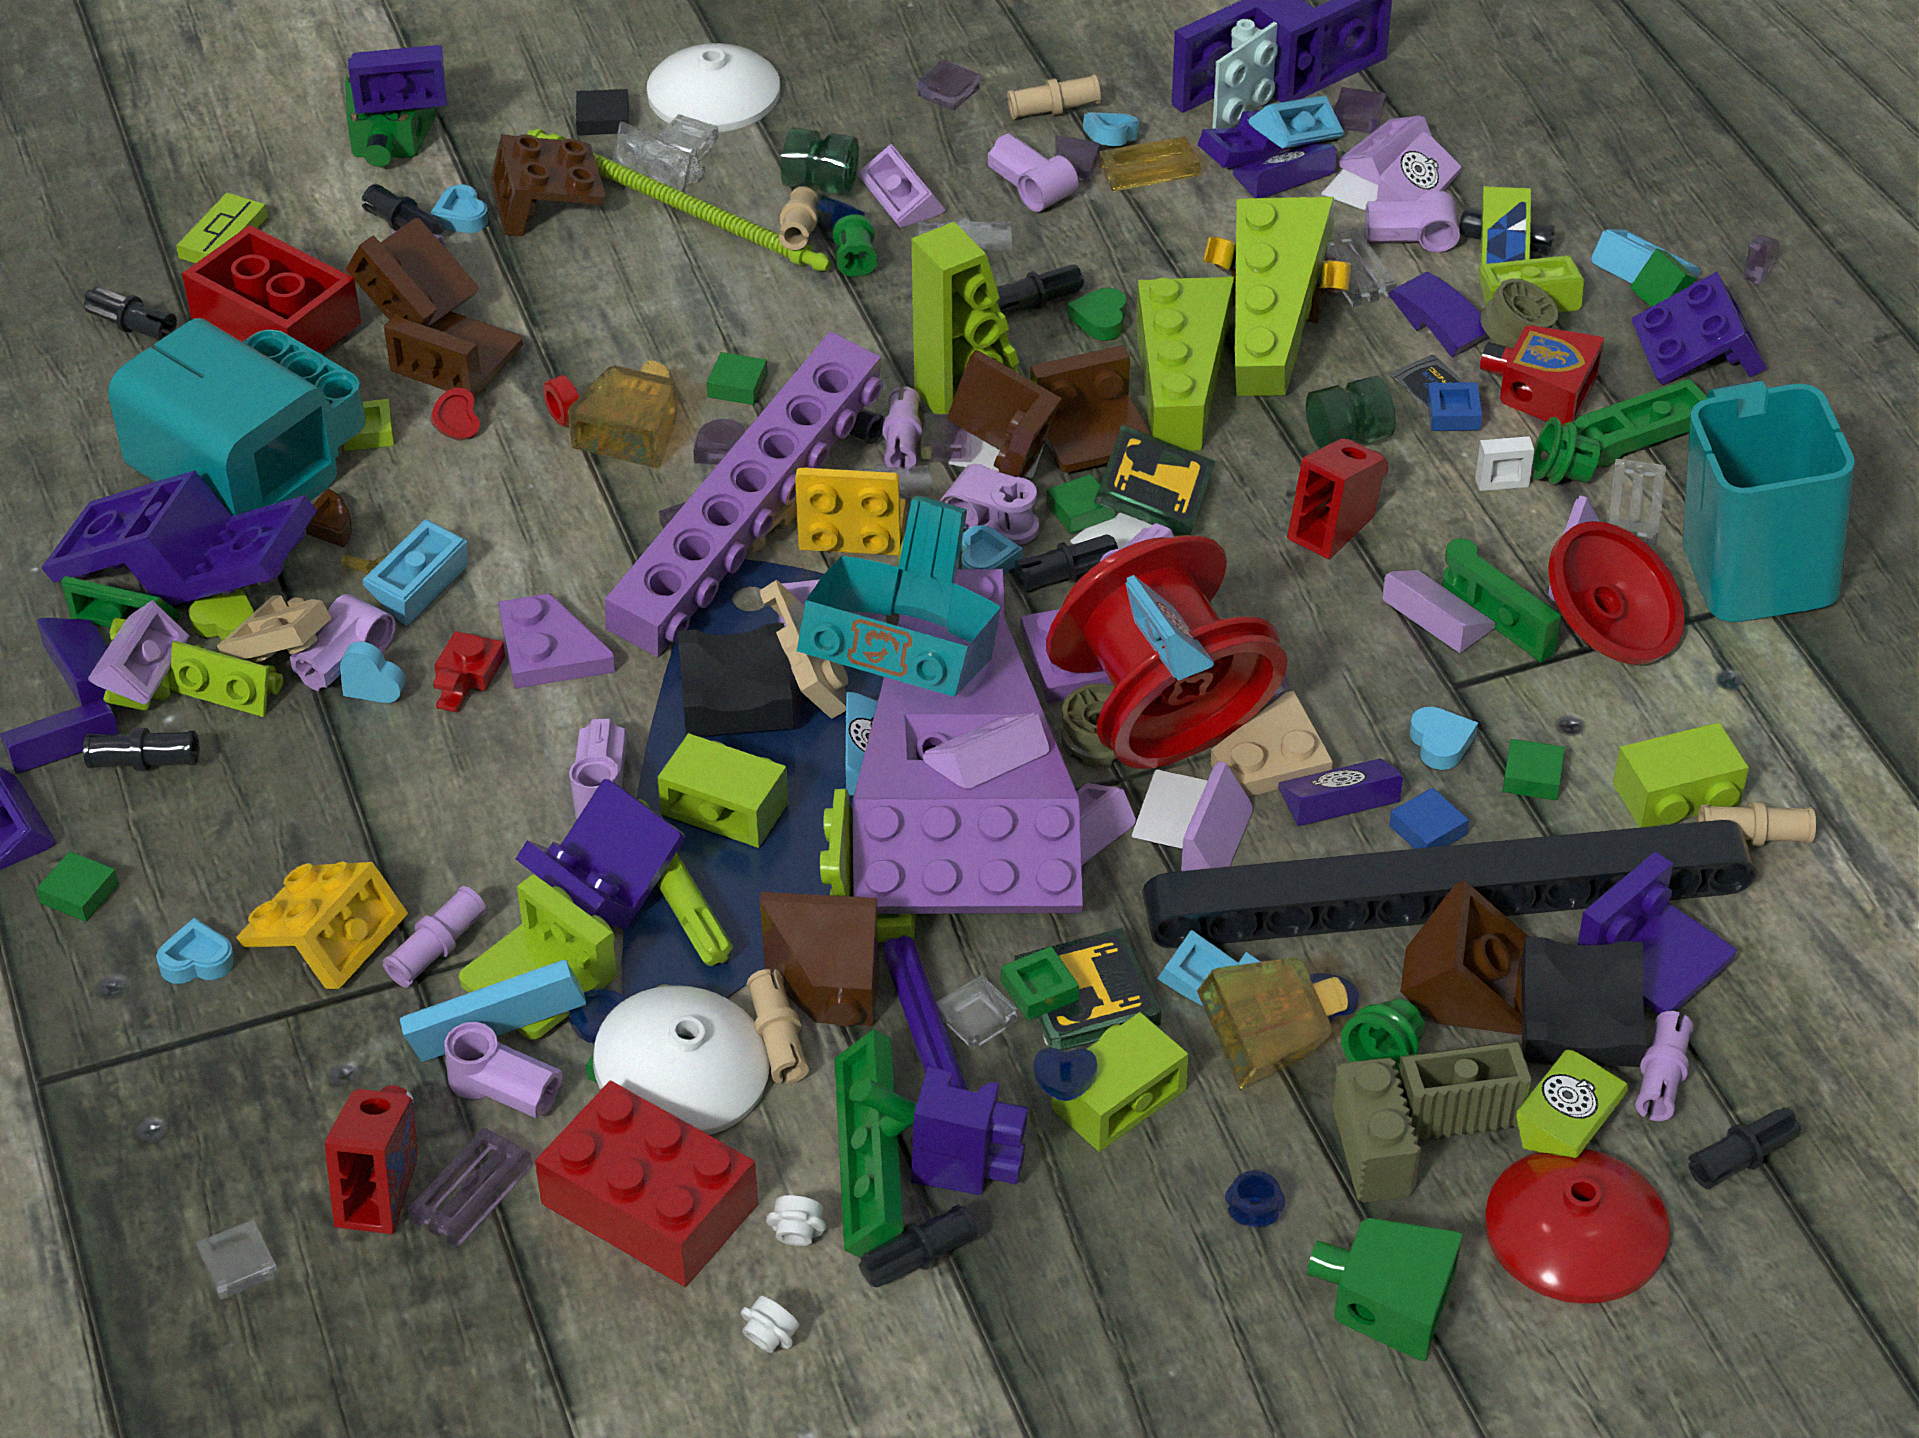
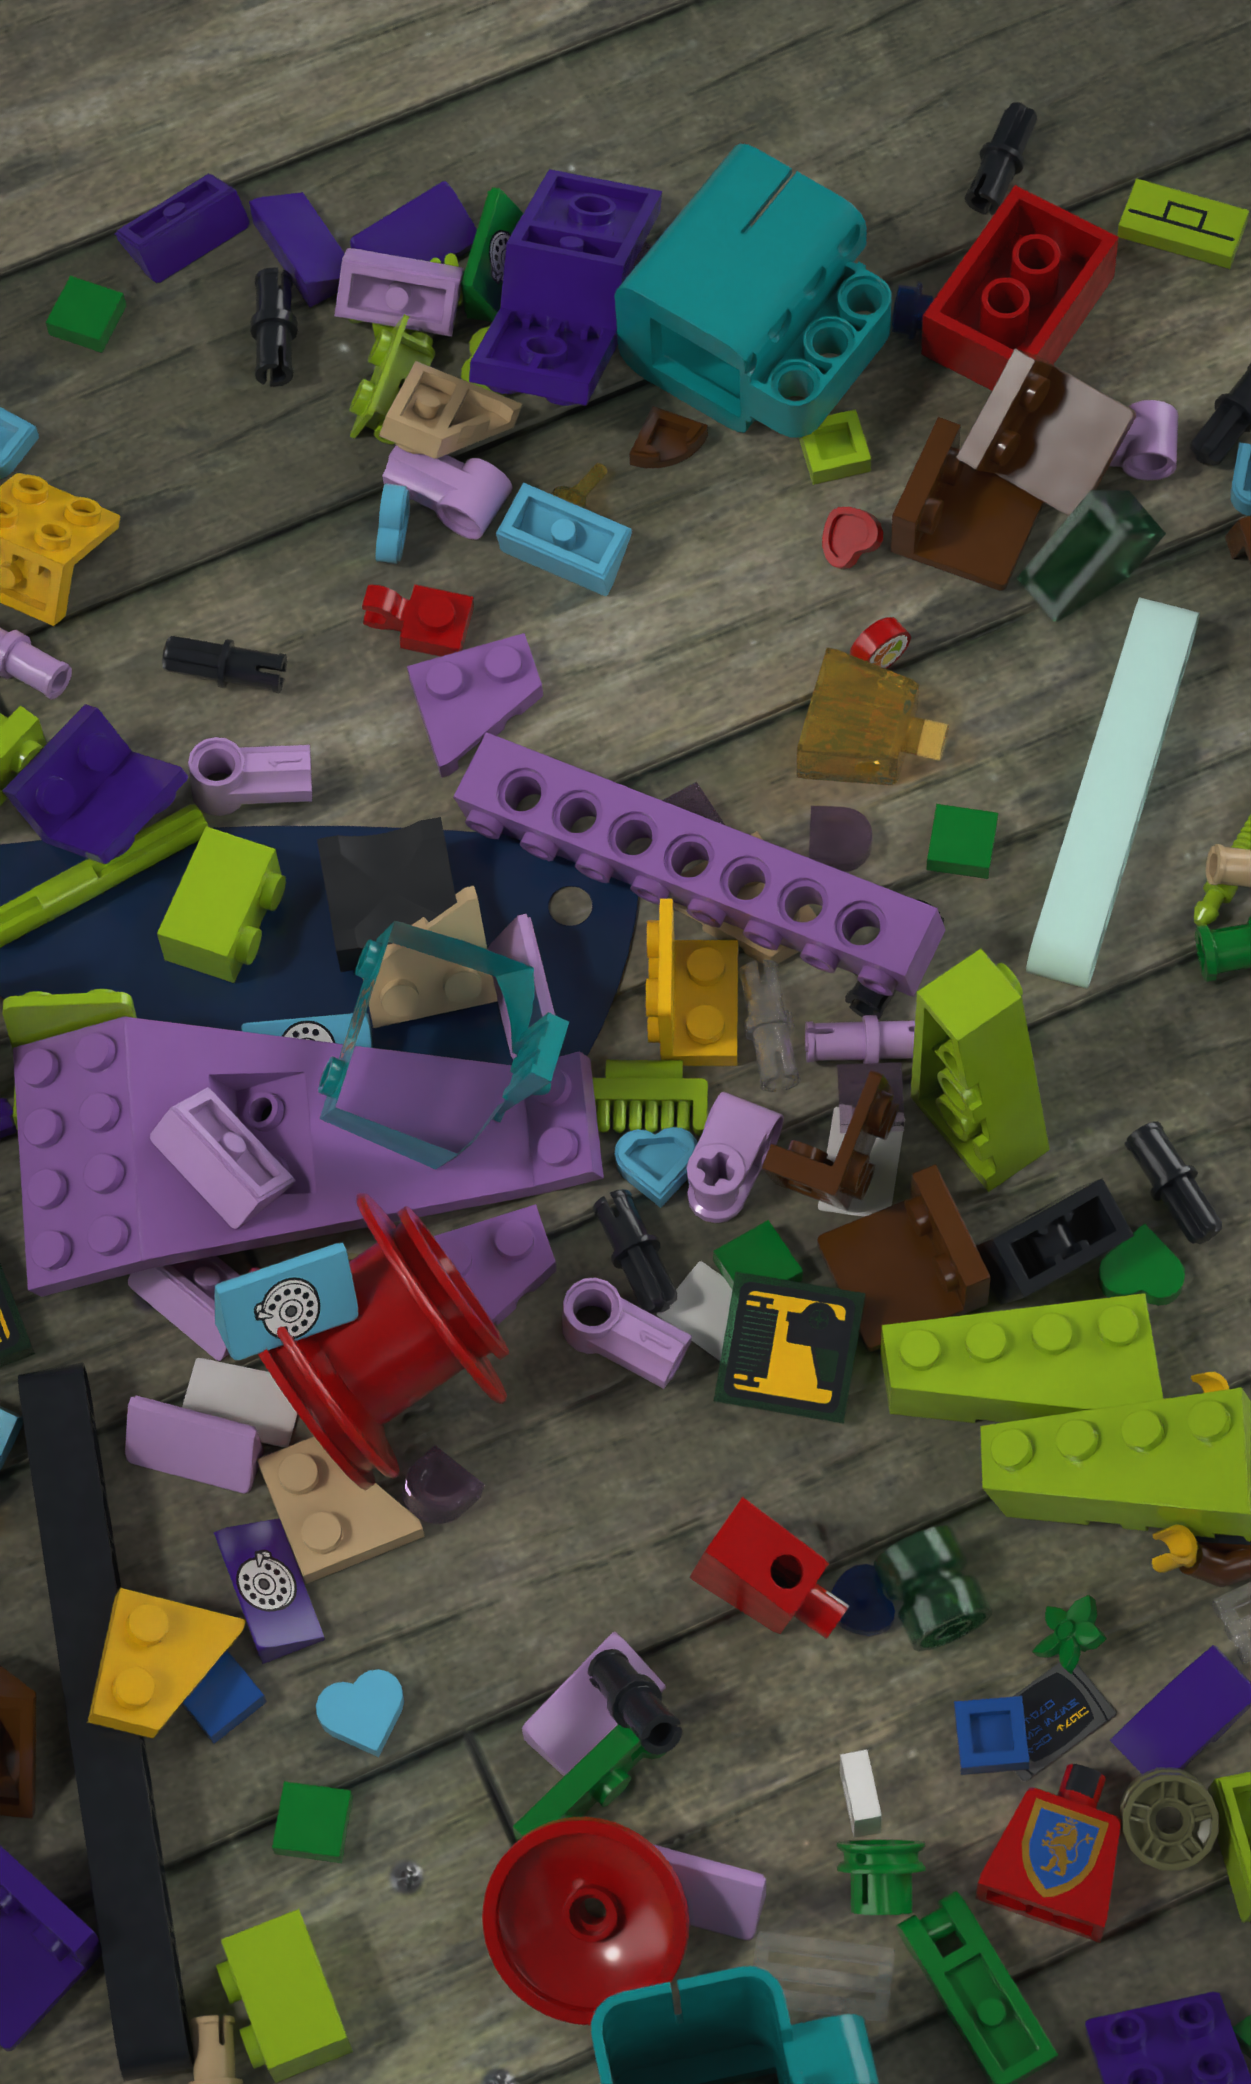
camera: 90 degrees right, 20 degrees up
none -> yellow wing [88,1588,245,1738]
none -> black axle [162,636,287,693]
none -> black pin [588,1649,682,1755]
none -> black brick [975,1178,1134,1305]
none -> clear green slope [1017,490,1166,621]
none -> light aqua beam [1026,597,1200,989]
none -> green plant [1032,1595,1107,1674]

